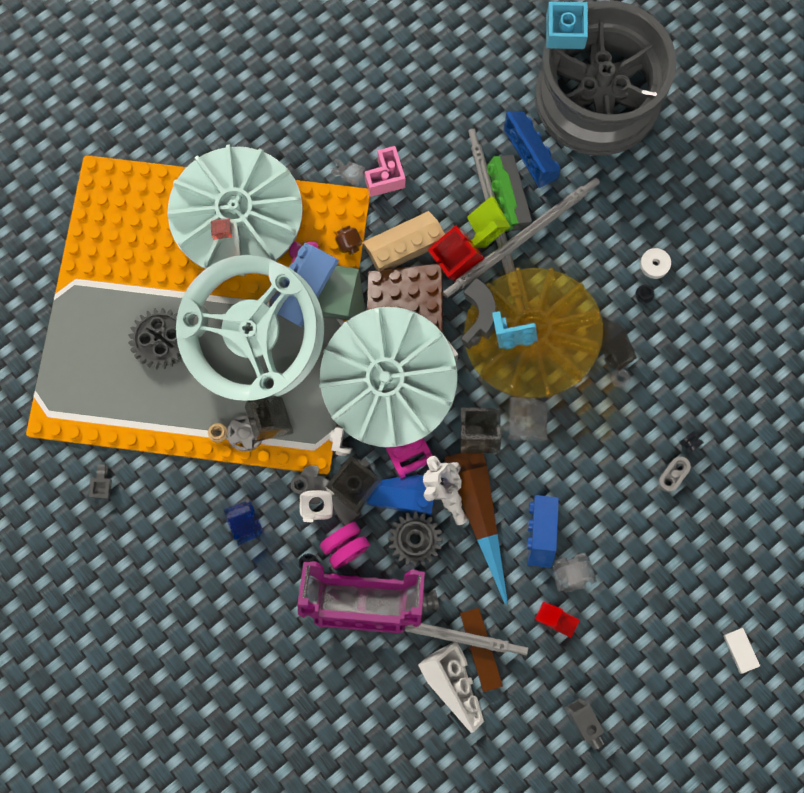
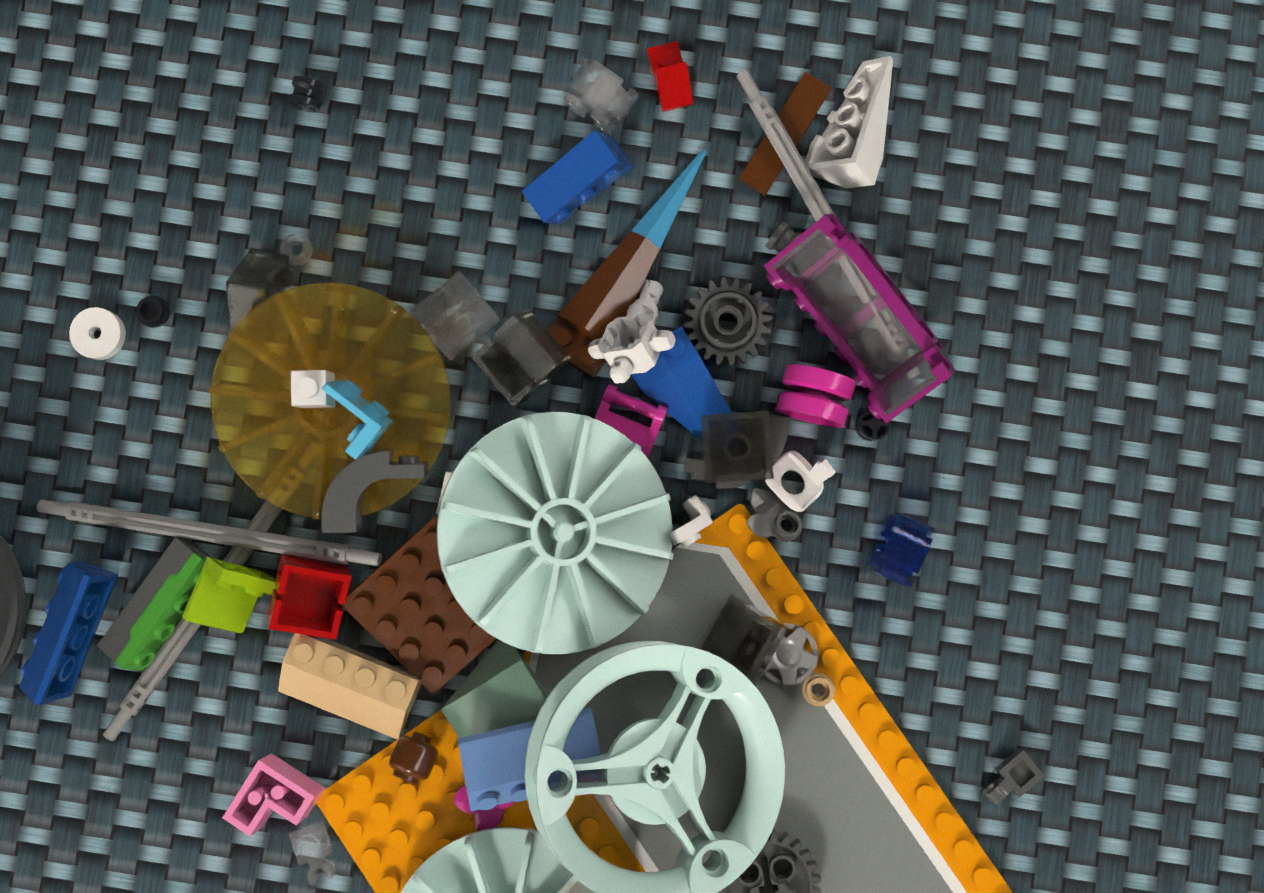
camera: 130 degrees left, 10 degrees up
light grey plate [658,457,691,492] -> none
none -> white brick [291,370,335,408]

